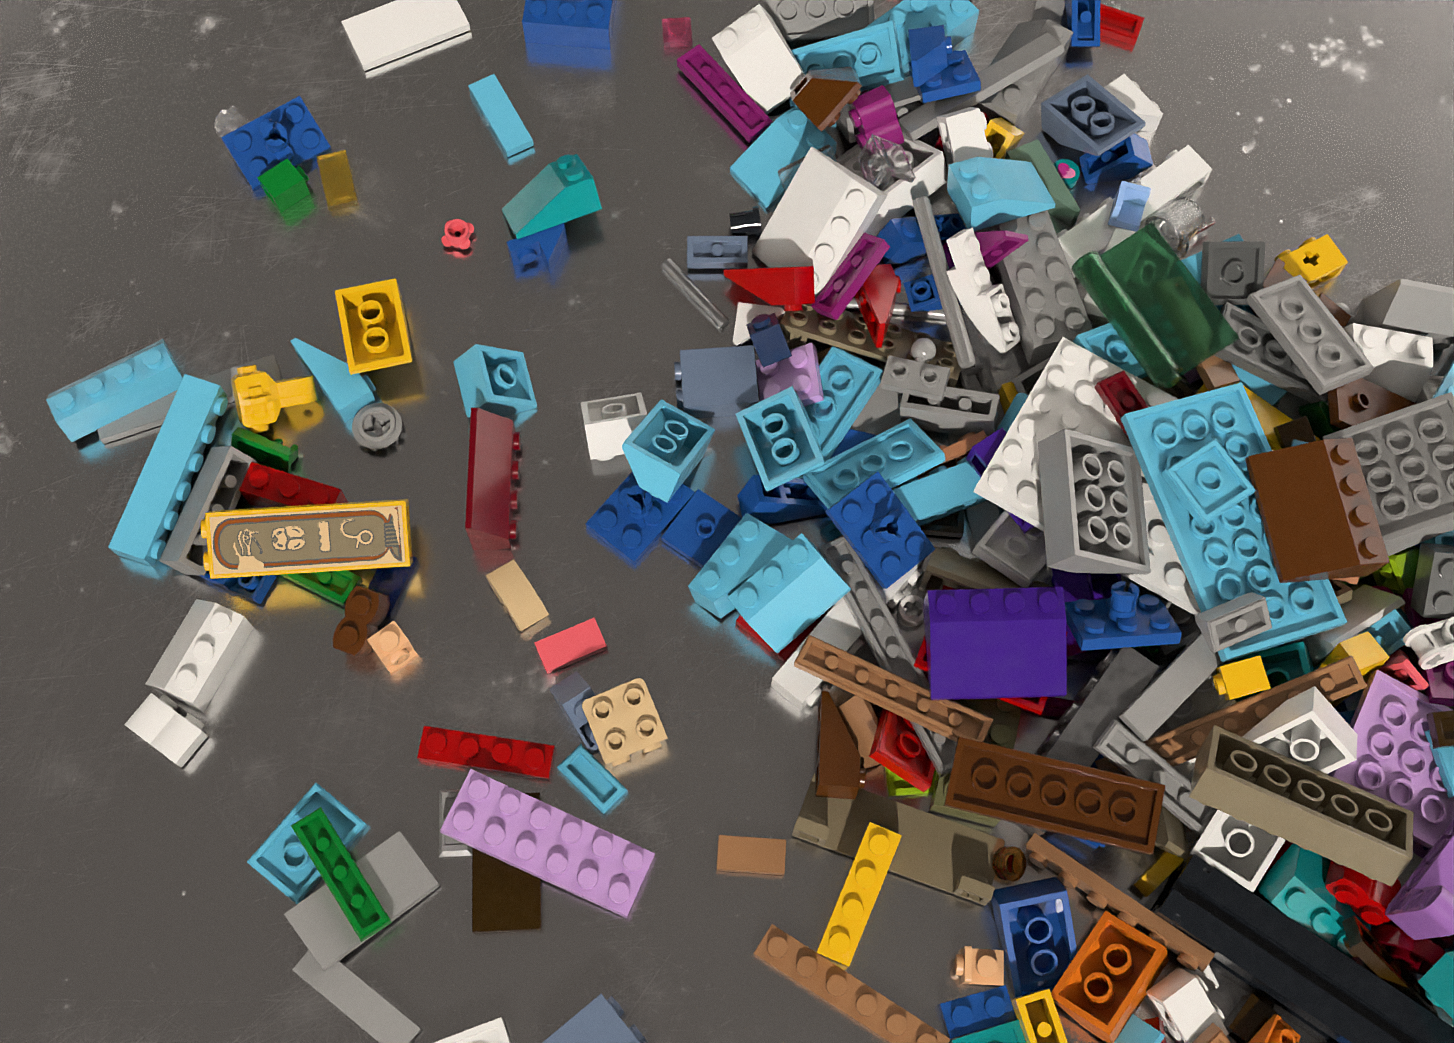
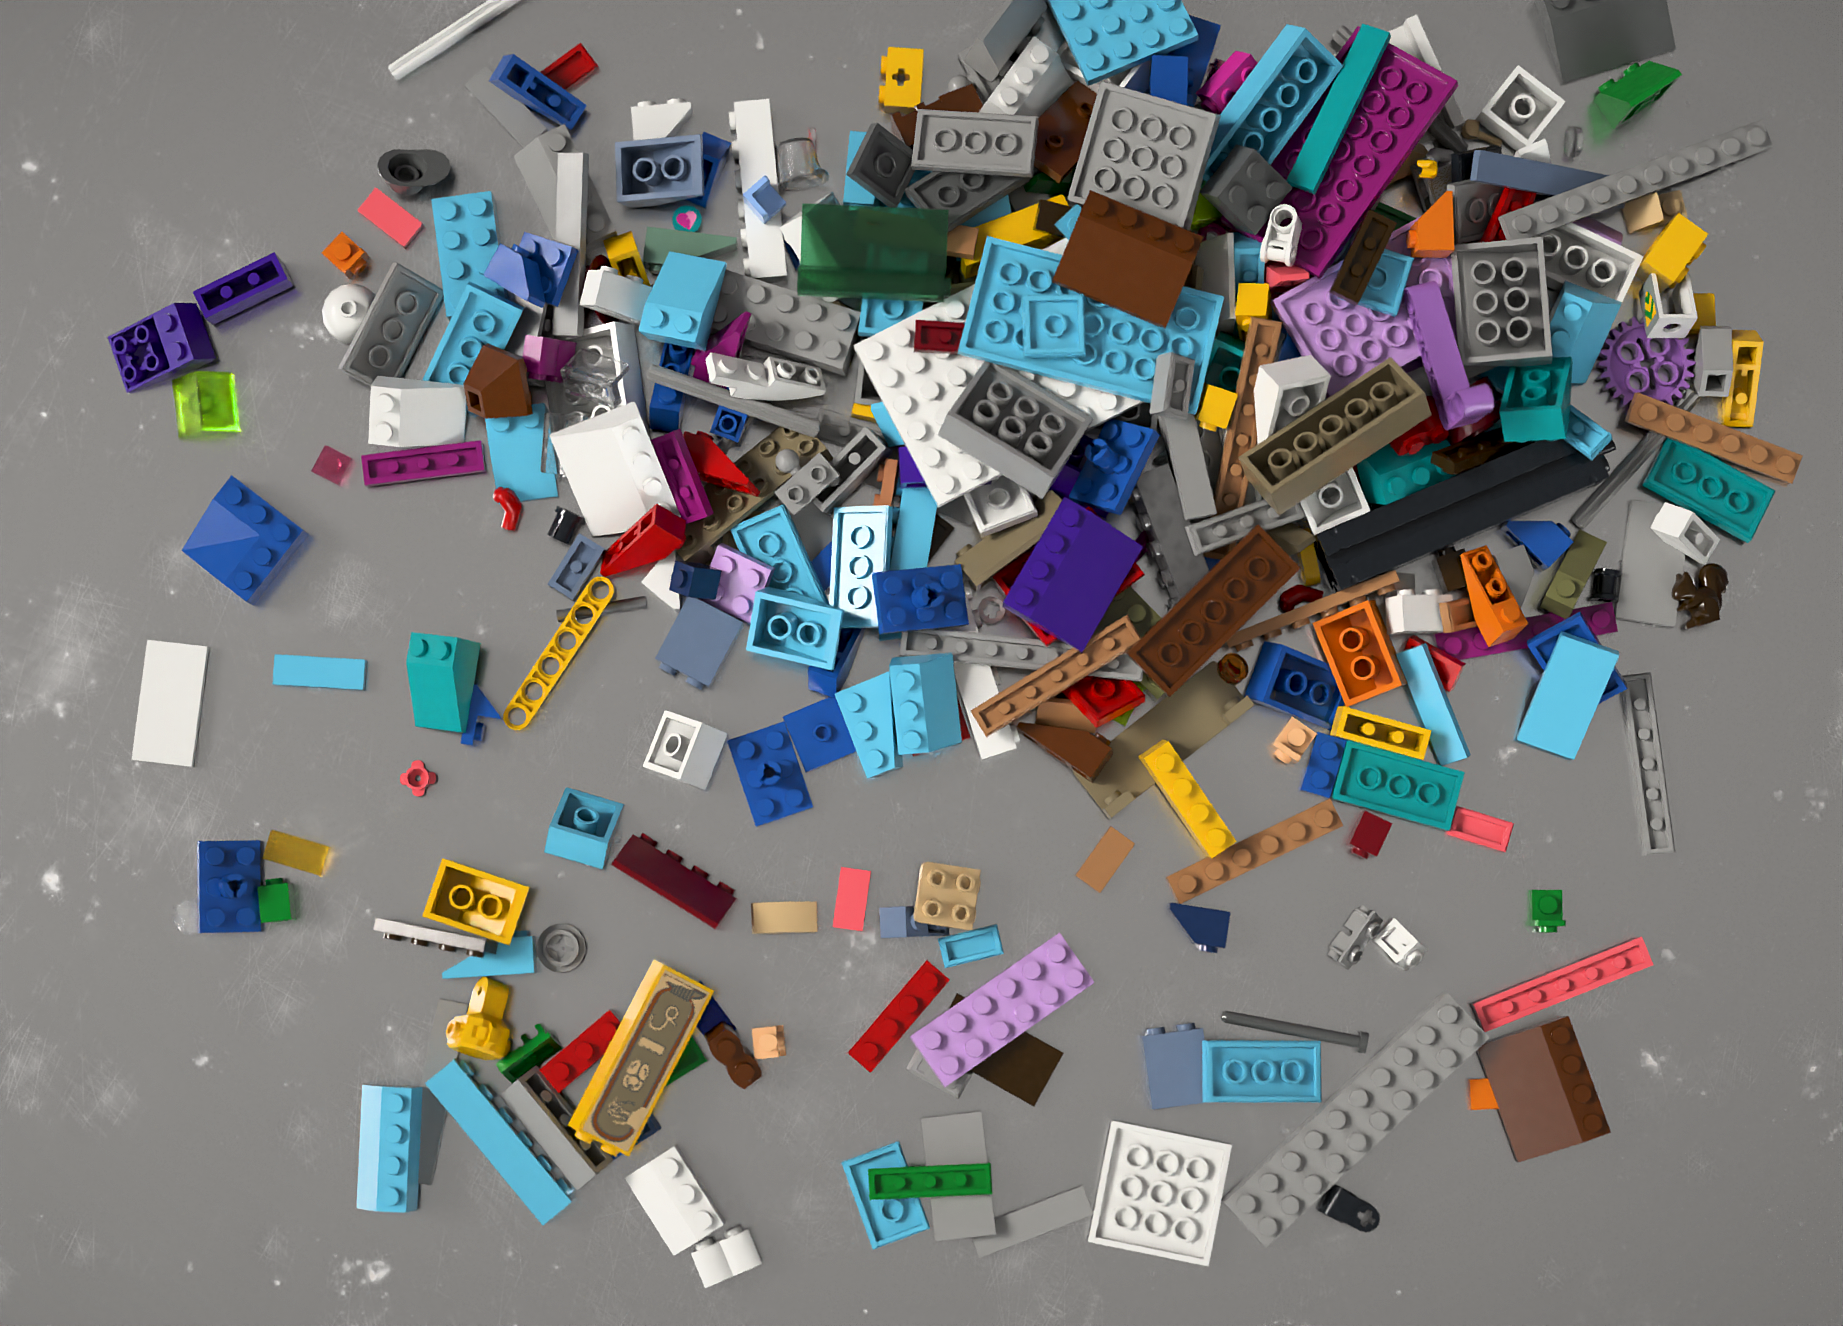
camera: 60 degrees left, 15 degrees up
medium azure slope [622,399,716,503] -> none
none -> plate [373,918,498,958]
none -> red arm [493,487,522,531]
none -> yellow beam [503,577,615,730]
none -> dark blue slope [1167,902,1231,953]
none -> red arm [1279,584,1324,612]

